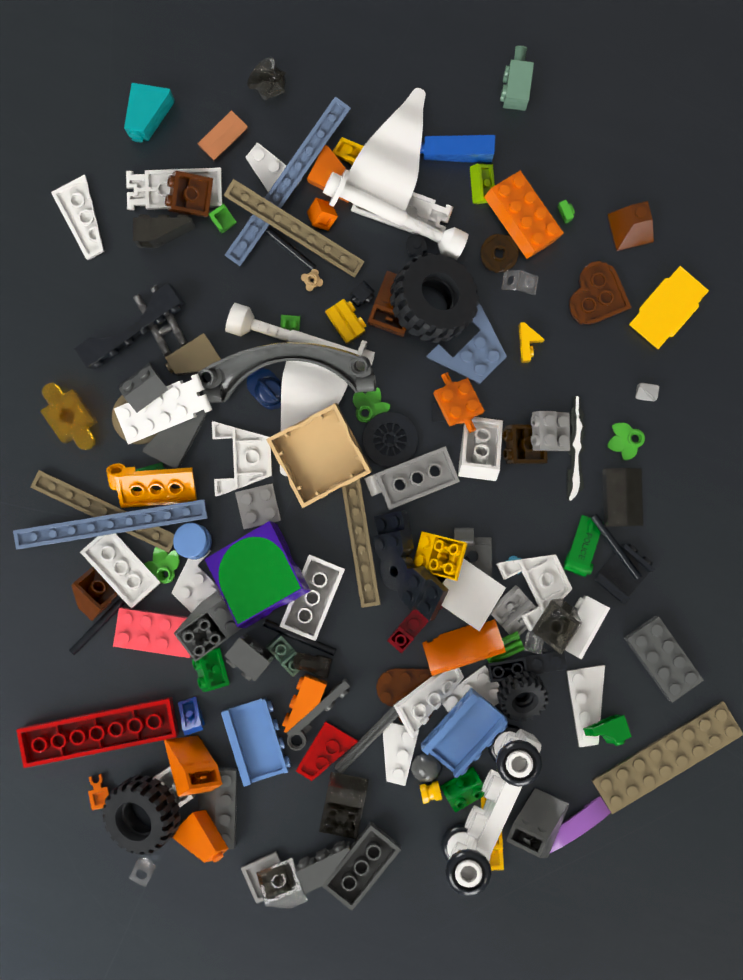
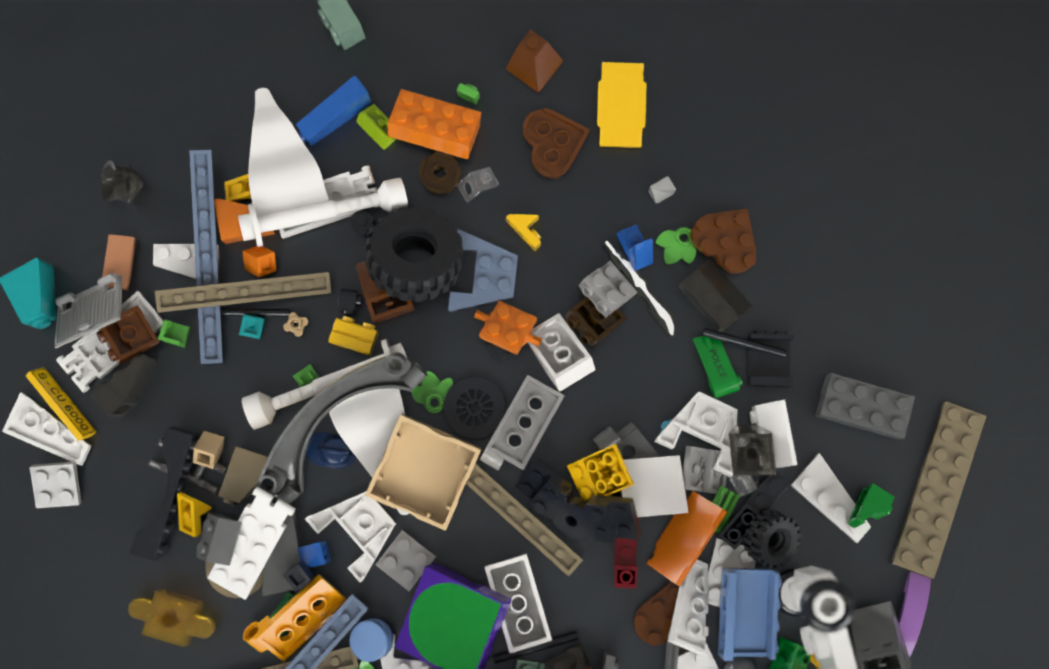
camera: 40 degrees left, 5 degrees down
none -> yellow tile [26,367,97,441]
none -> plate [30,461,82,508]
none -> light grey window [54,273,123,348]
none -> yellow slope [177,492,212,538]
none -> tan brick [193,431,224,469]
none -> teal tile [239,313,265,339]
none -> black plate [283,560,315,592]
none -> blue slope [298,541,331,568]
none -> blue slope [617,224,653,271]
none -> reddish brown plate [690,209,756,274]

